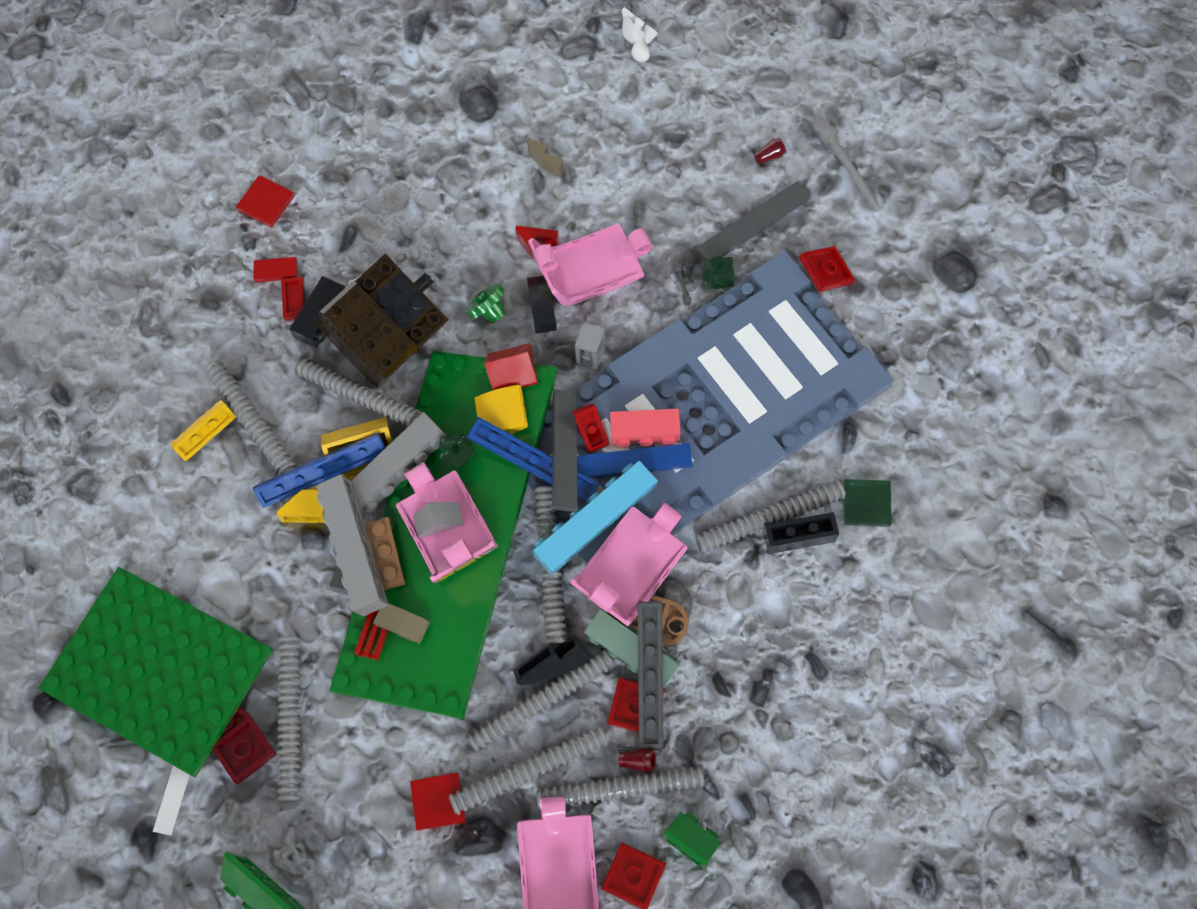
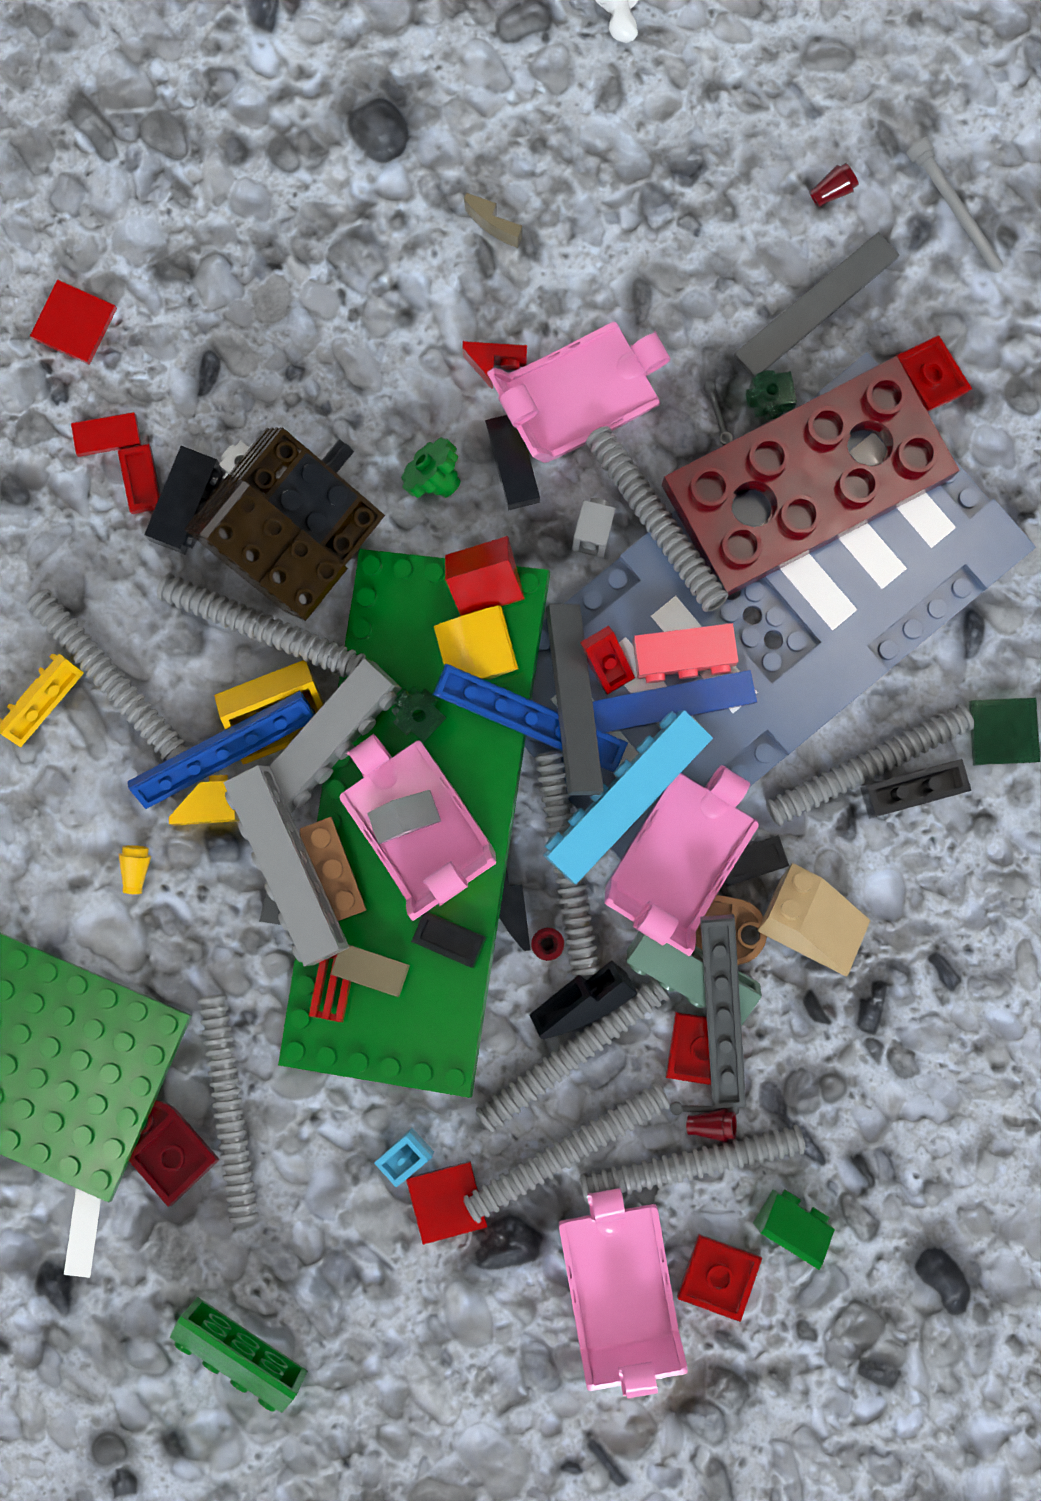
camera: 10 degrees left, 15 degrees up
none -> yellow cone [118,845,152,894]
none -> medium azure slope [374,1128,434,1187]
none -> black tile [411,911,487,968]
none -> black slope [499,868,531,951]
none -> dark red cone [531,927,564,961]
none -> light grey piece [586,426,728,612]
none -> dark red plate [662,356,960,596]
none -> black tile [725,835,789,887]
none -> tan slope [758,863,870,977]

